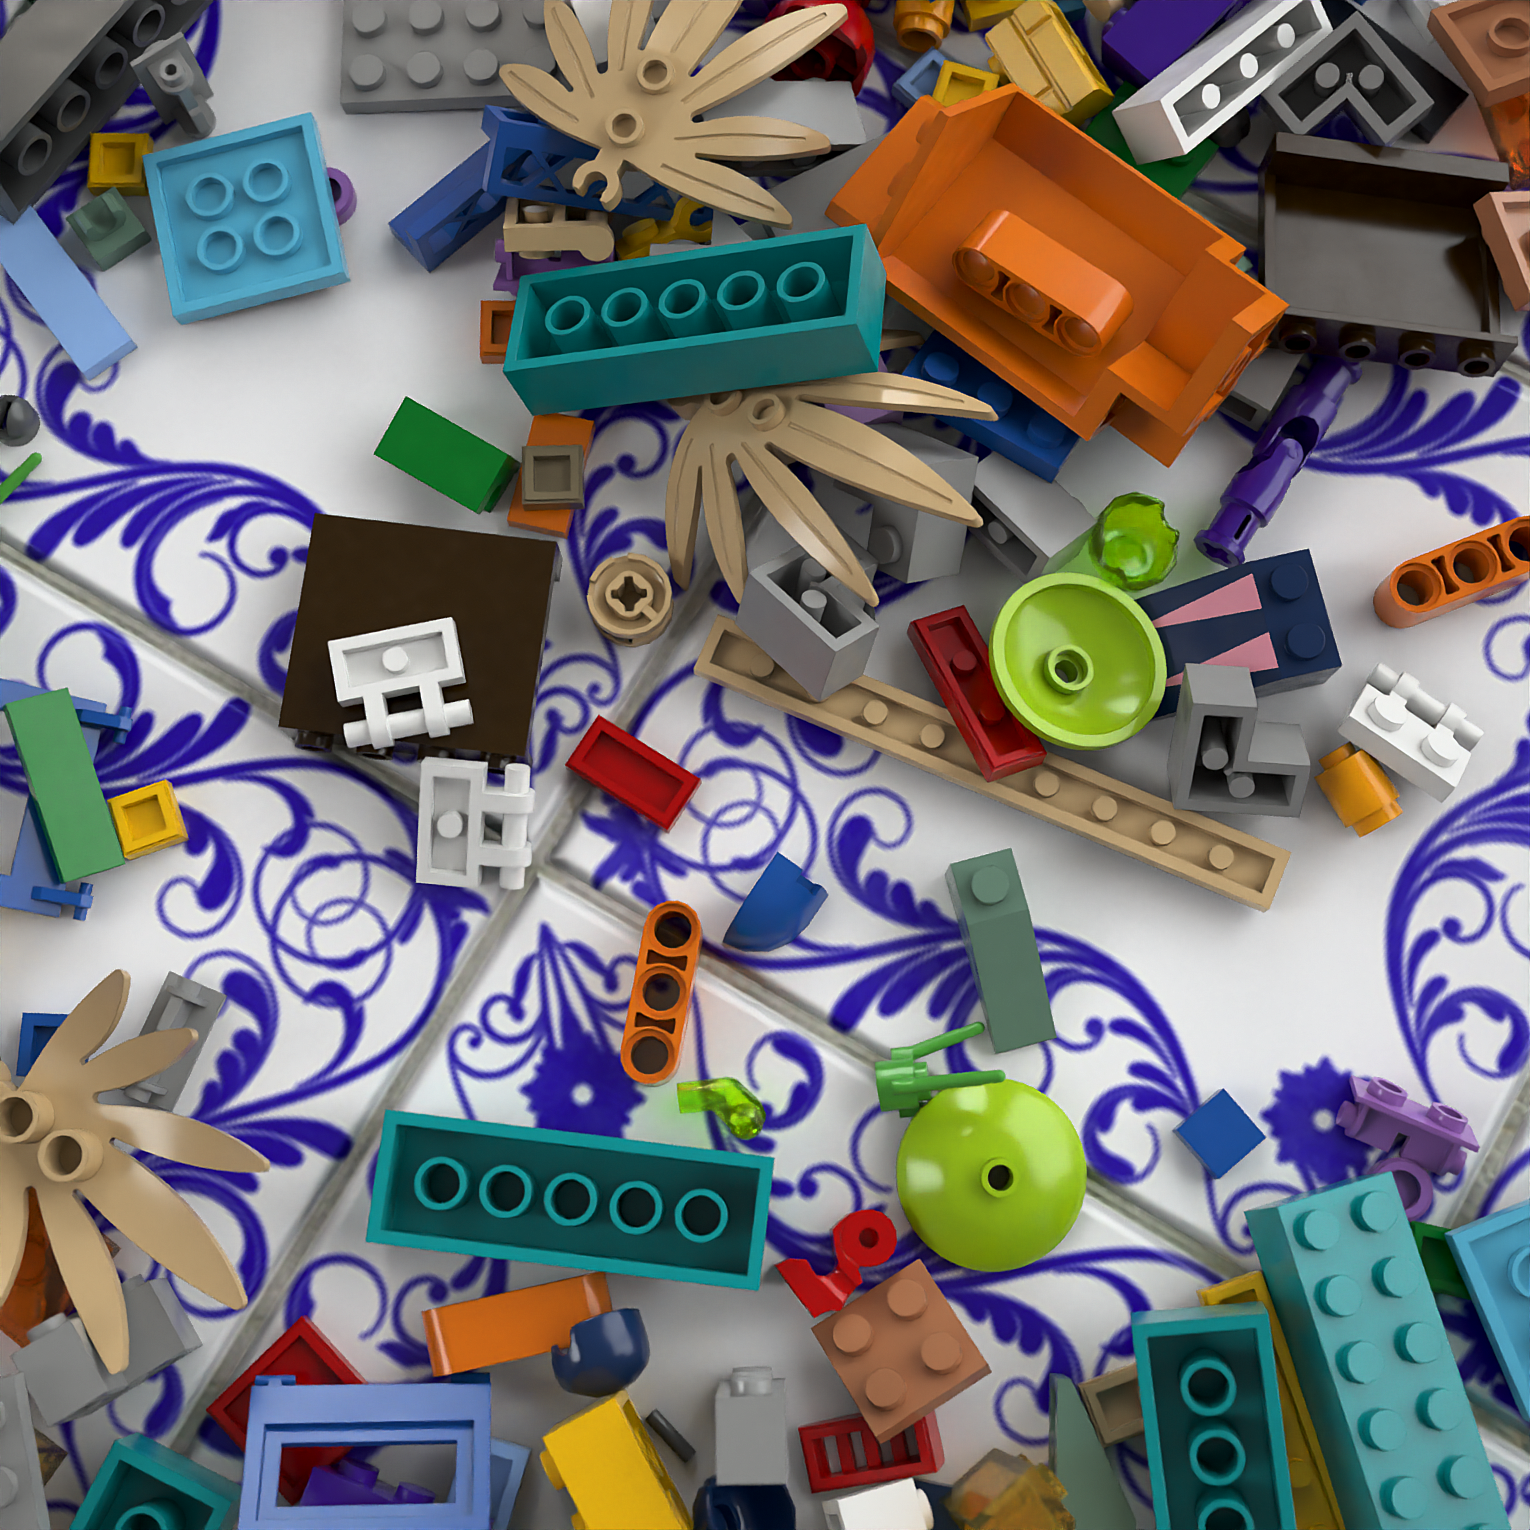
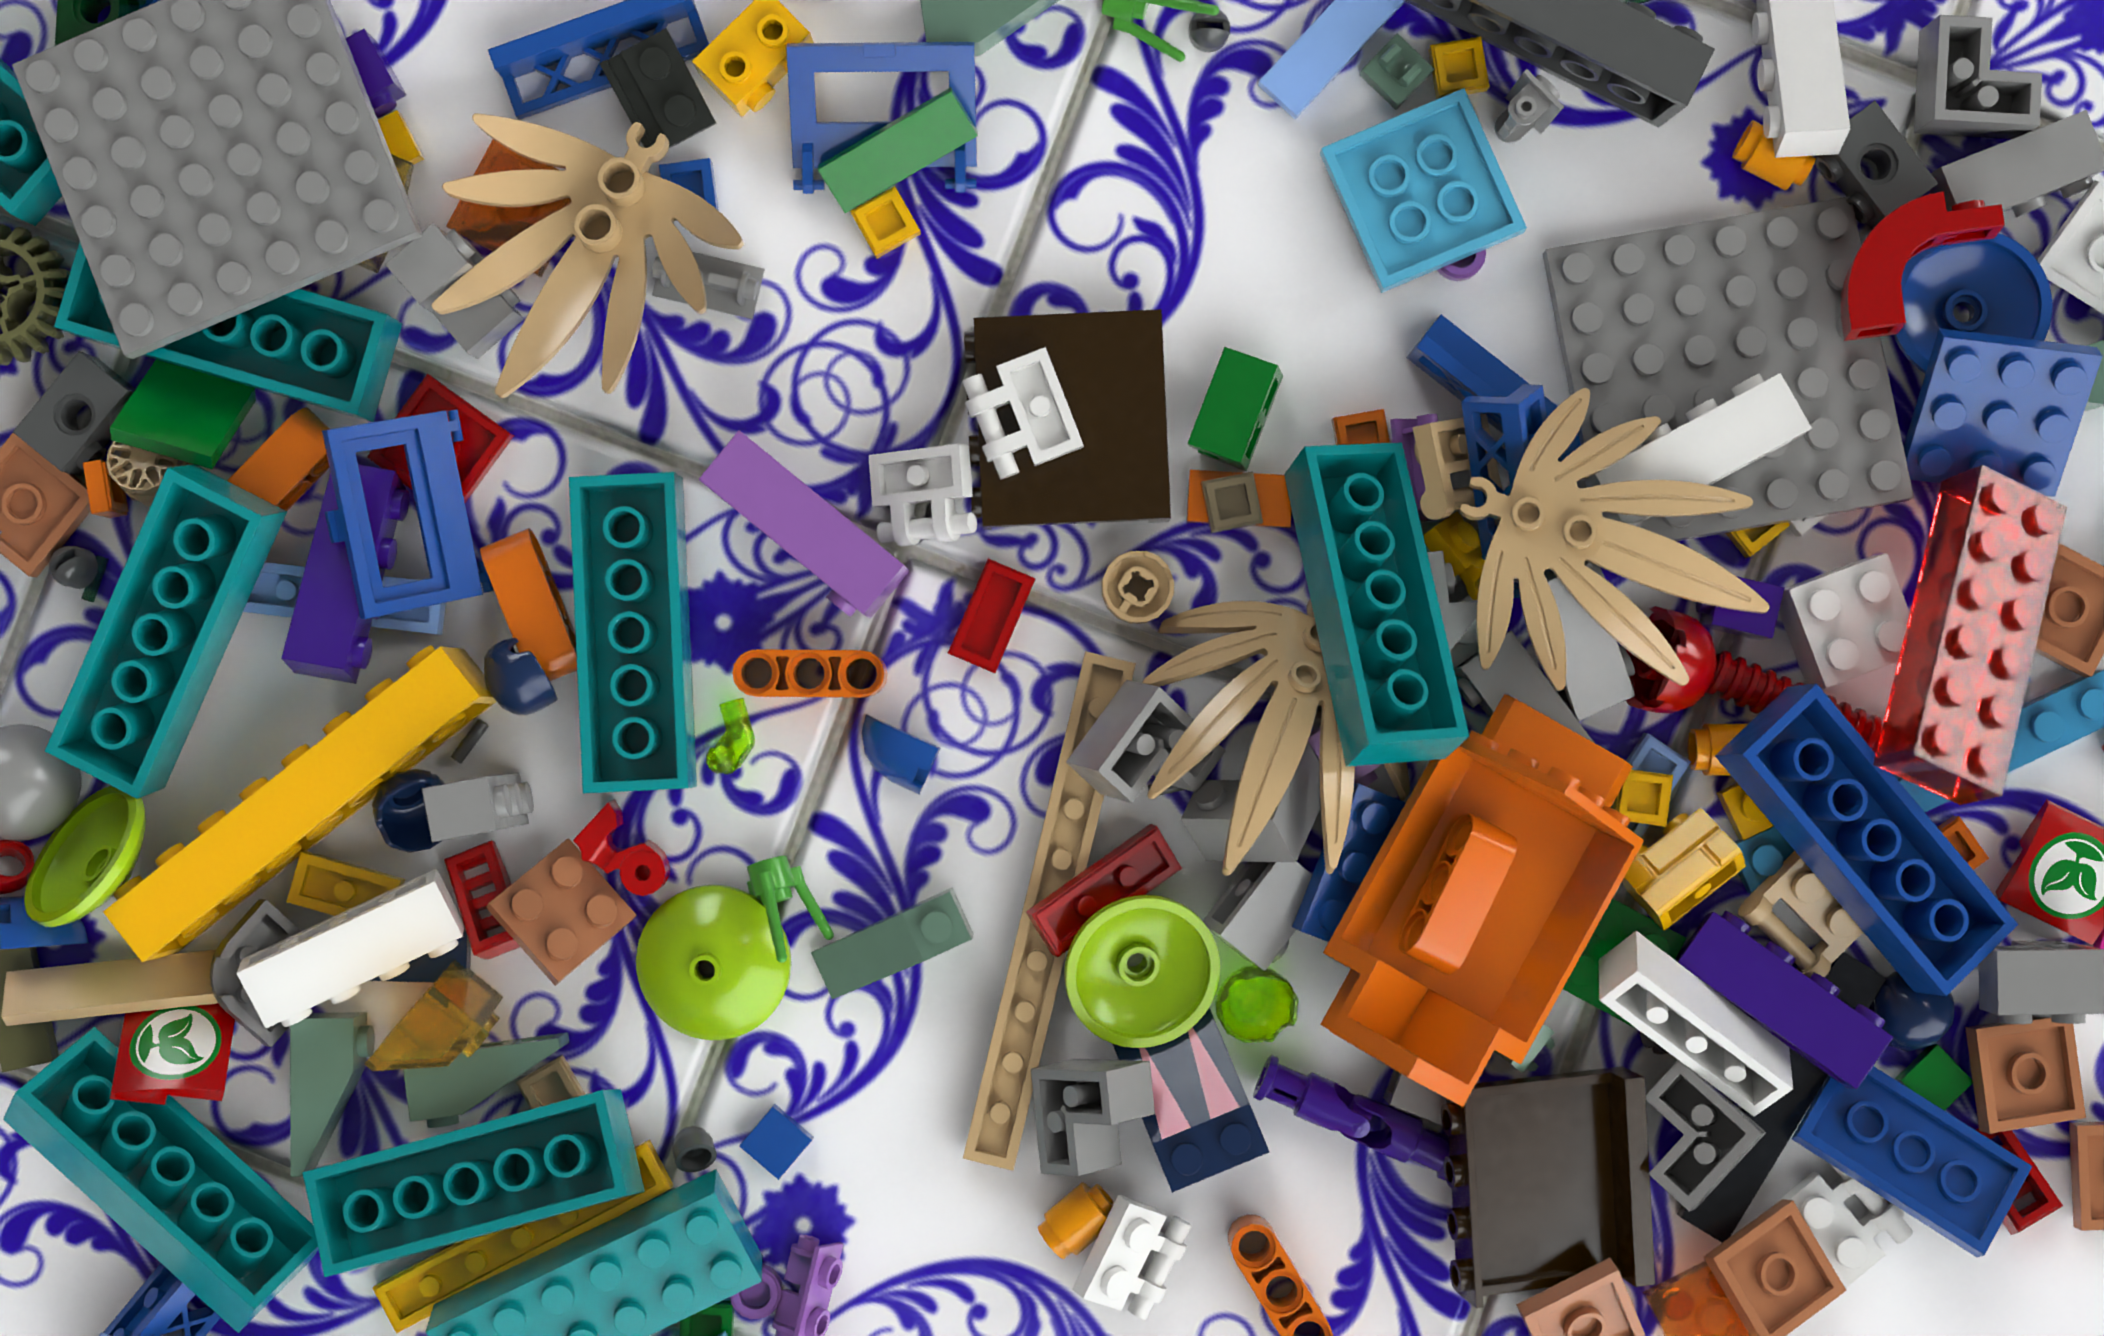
camera: 80 degrees right, 10 degrees up
none -> dark grey hinge [672,1126,717,1172]
none -> medium lavender brick [698,430,910,619]

